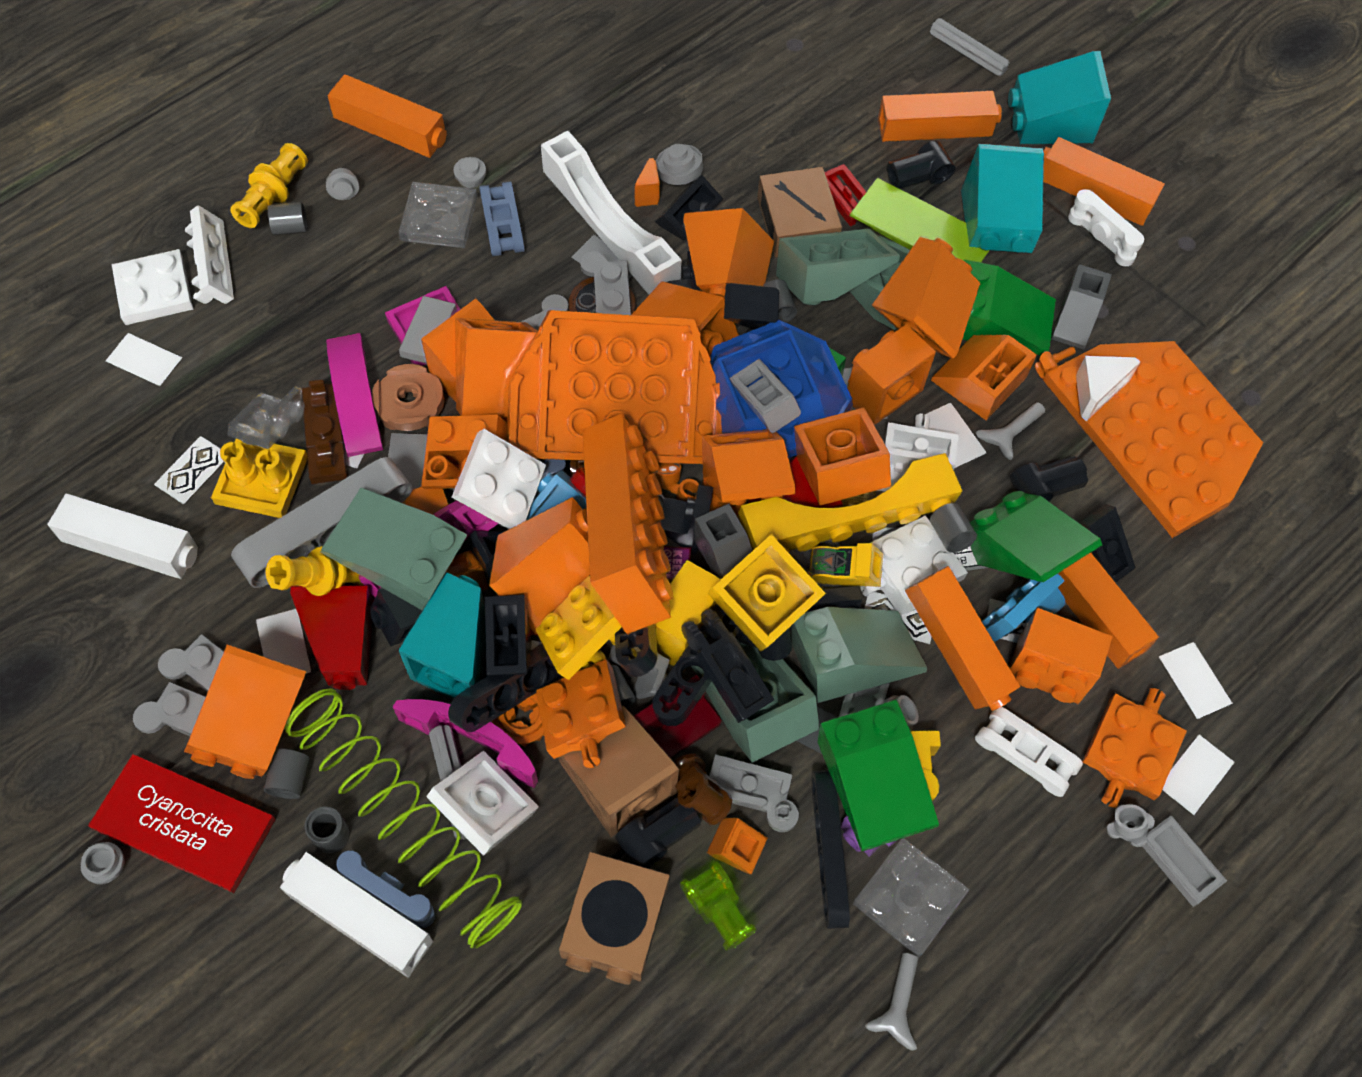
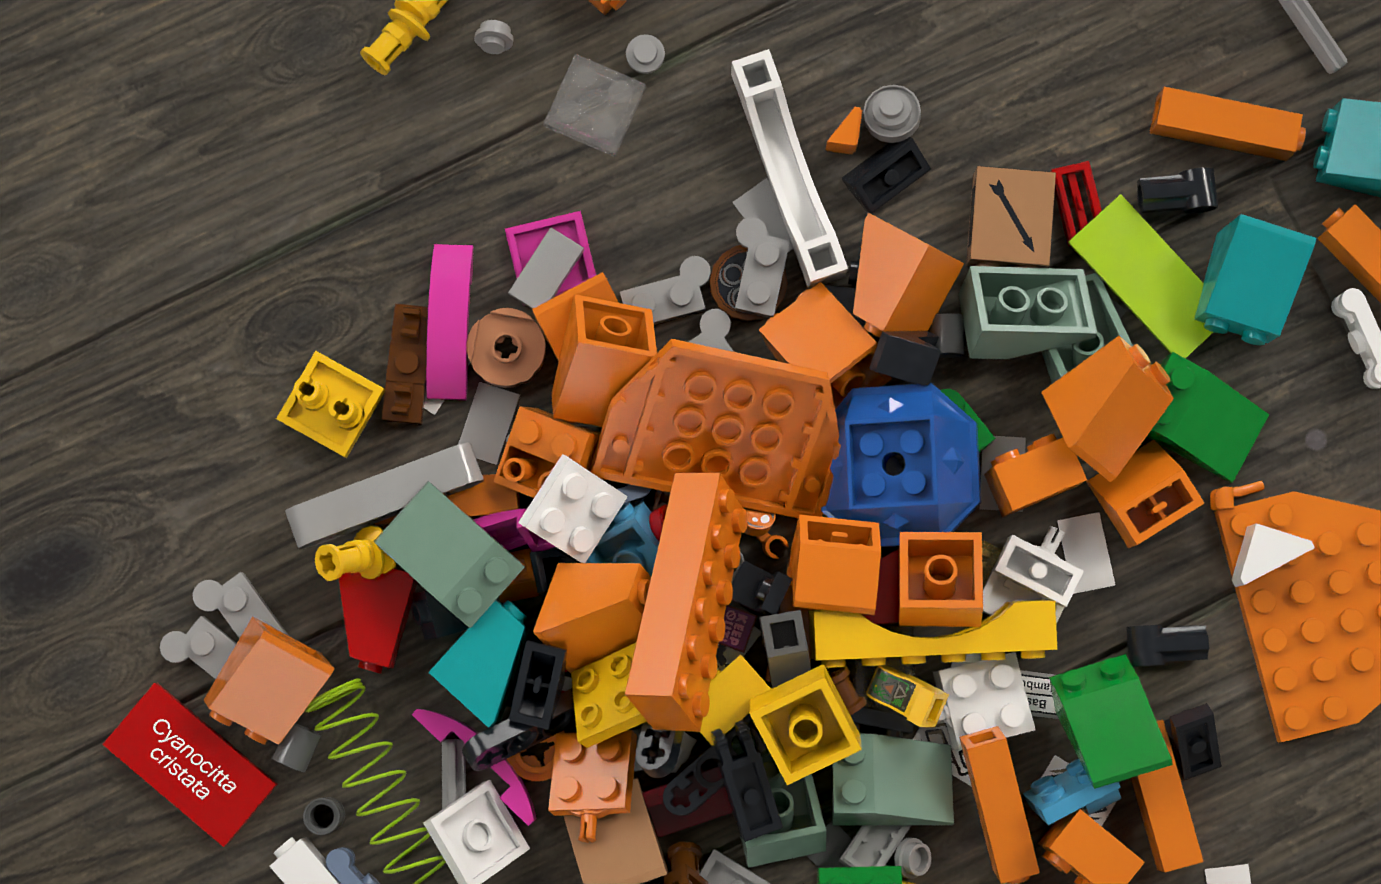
camera: 20 degrees right, 20 degrees up
white brick [47,494,198,579] -> none
light grey plate [81,842,125,884] -> none
white sticker [106,333,182,386] -> none
white plate [112,249,193,325] -> none
white sticker [154,436,224,504] -> none
white plate [185,205,234,304] -> none
clear bracket [227,386,305,449] -> none
white sticker [256,609,311,673] -> none
dark grey beam [268,202,308,235] -> none
sand blue plate [479,181,525,257] -> none
light grey slope [729,359,801,433] -> none
dark grey beam [930,503,977,553] -> none
light grey piece [976,402,1045,460] -> none
slope [1052,264,1112,350] -> none

